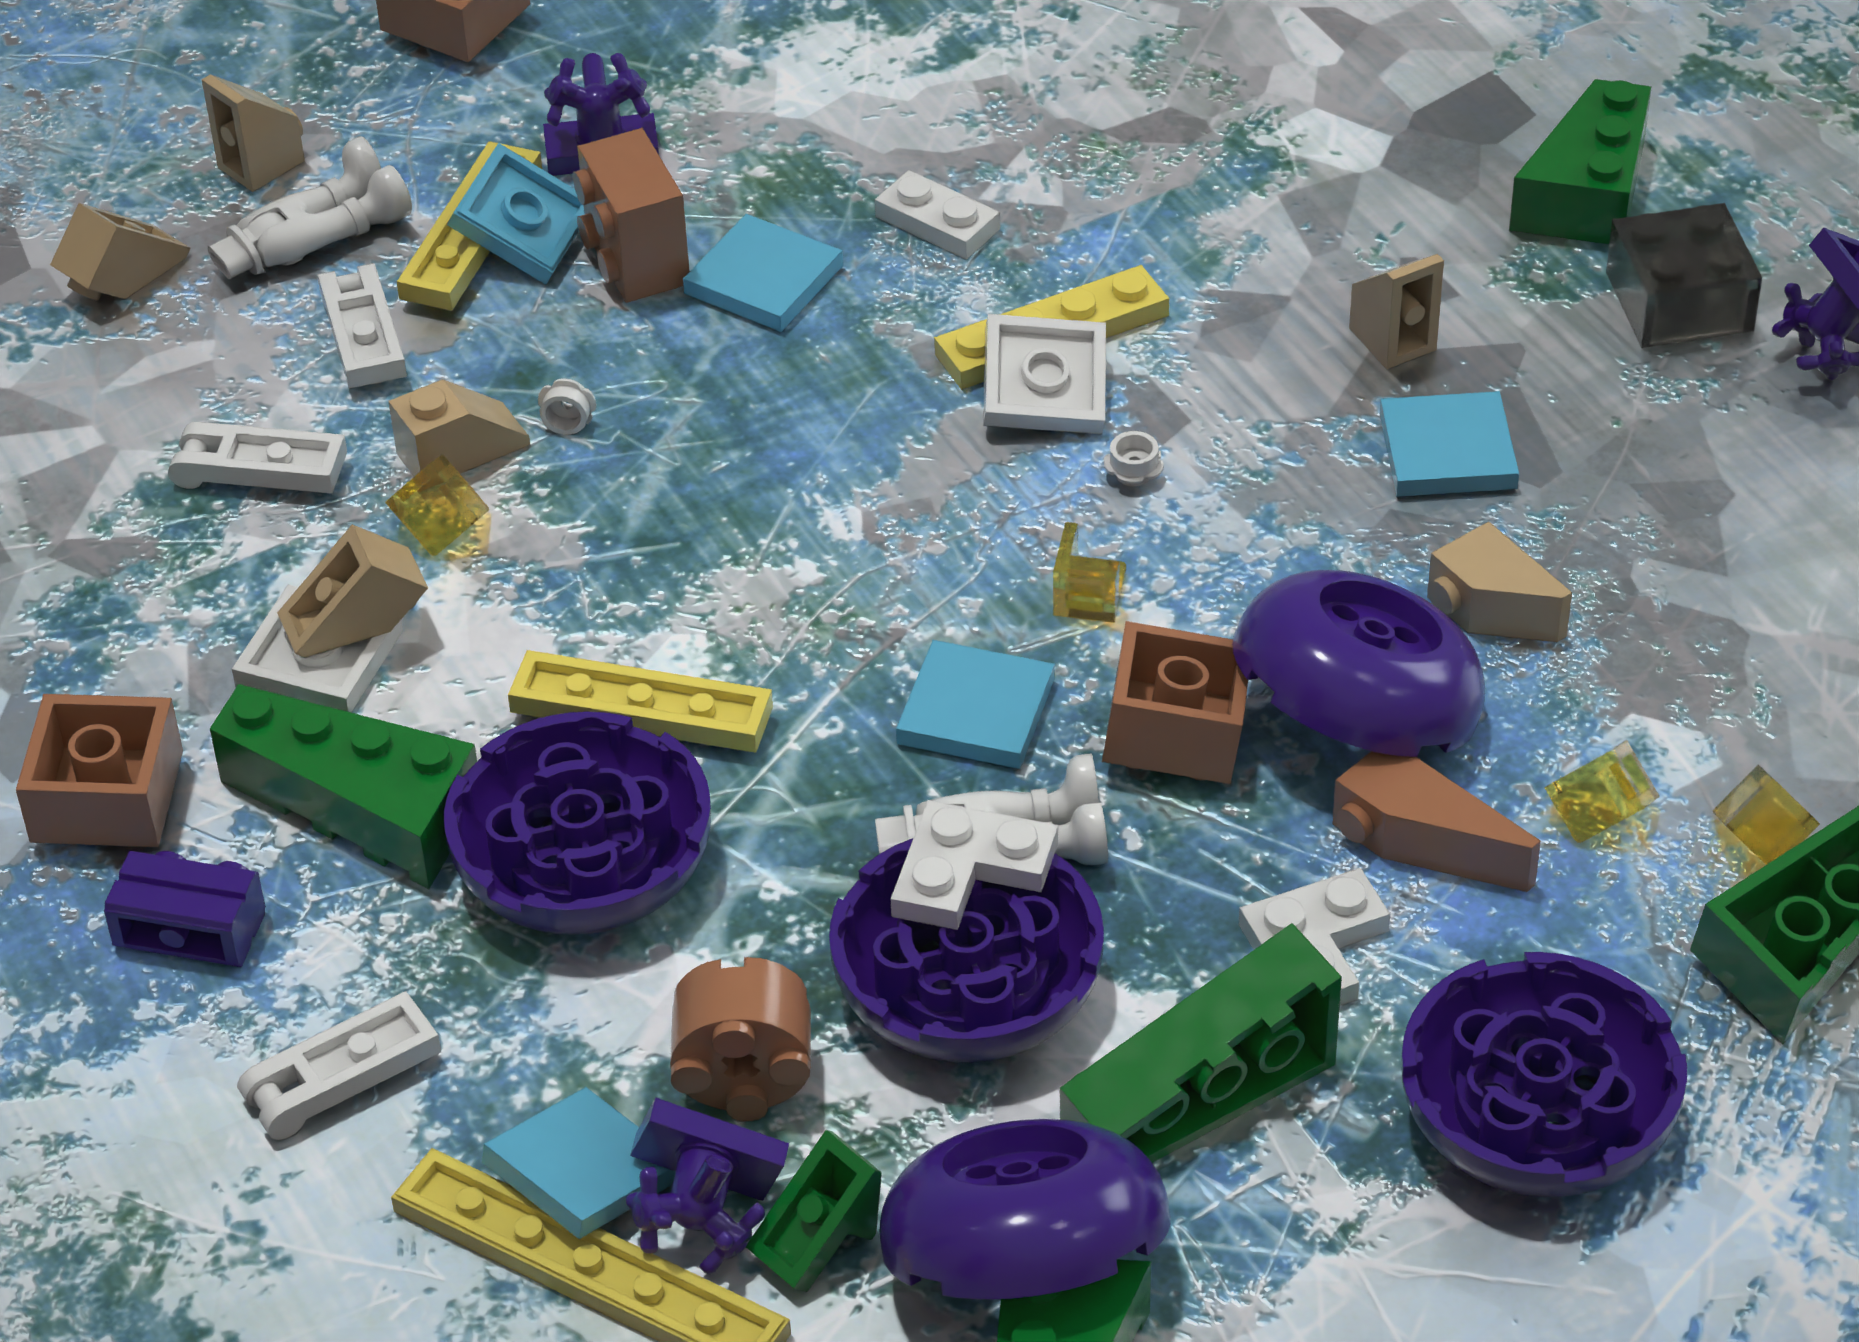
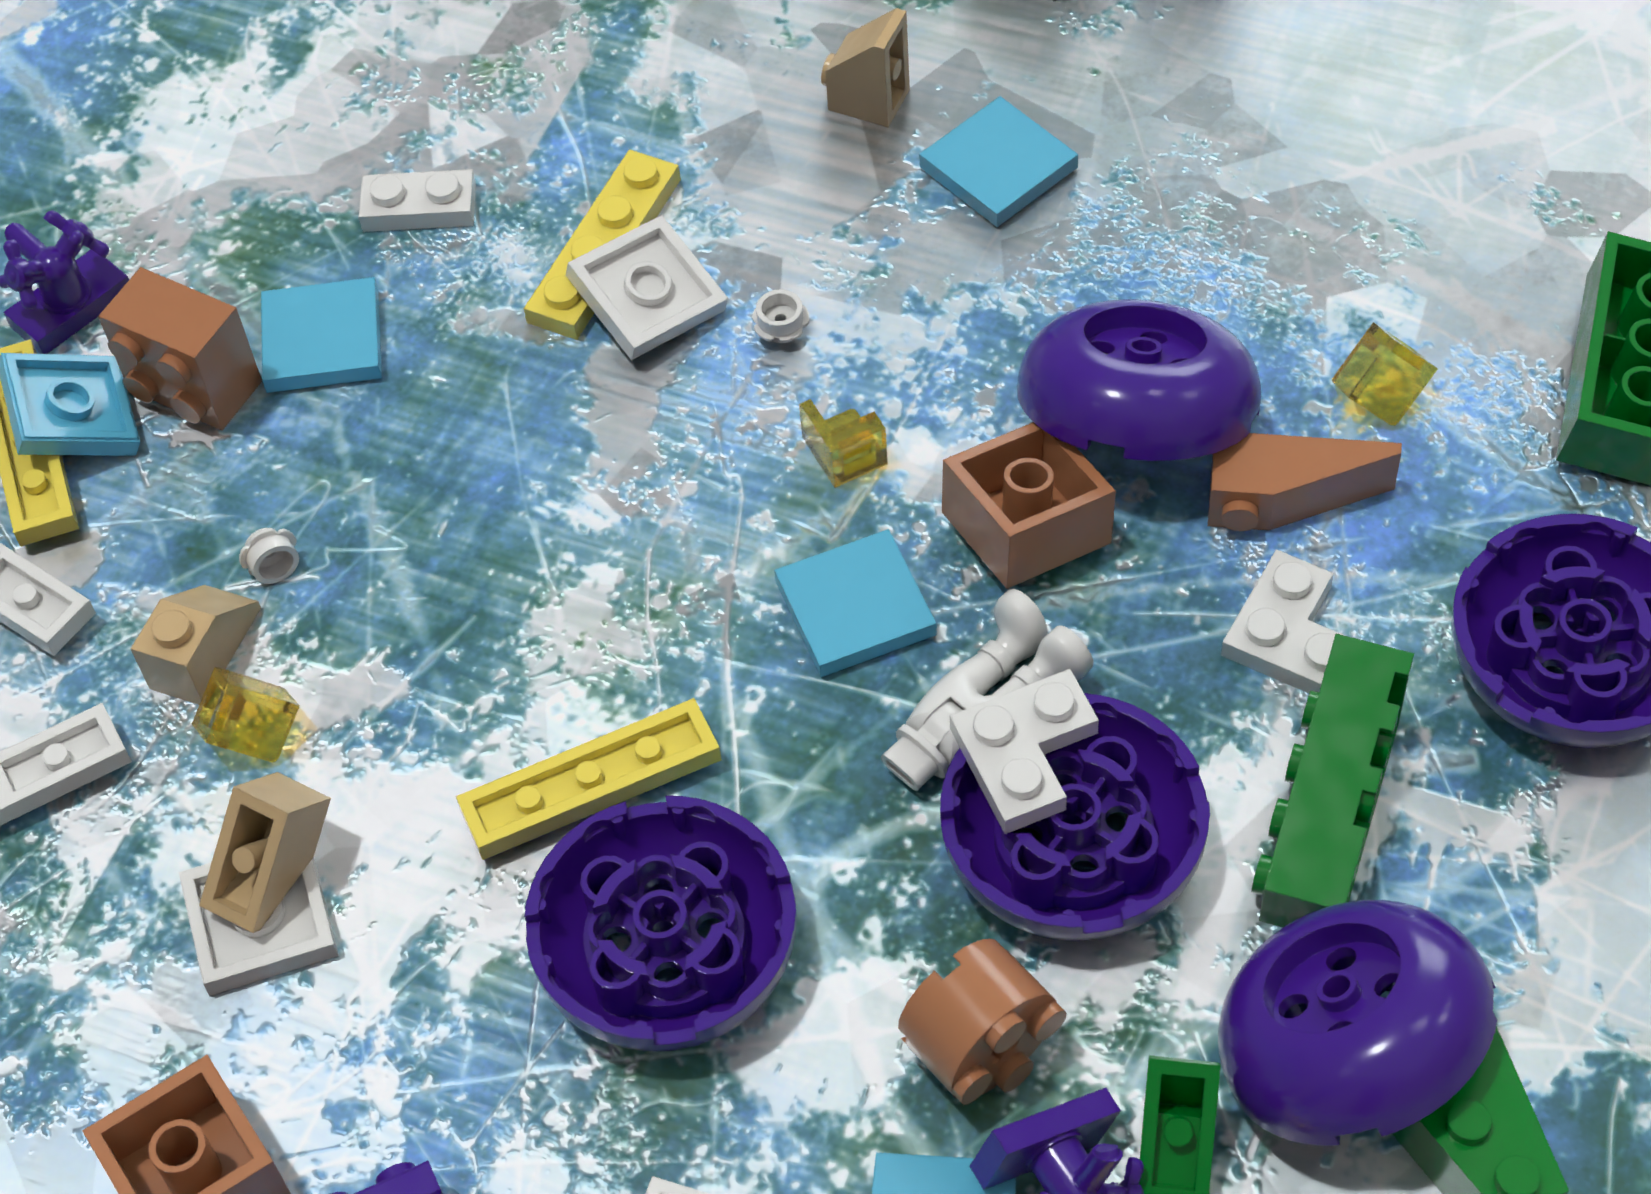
camera: 35 degrees left, 10 degrees up
green wedge [210,684,477,890] -> none
tan slope [1427,521,1572,642] -> none
clear yellow panel [1713,764,1820,865] -> none

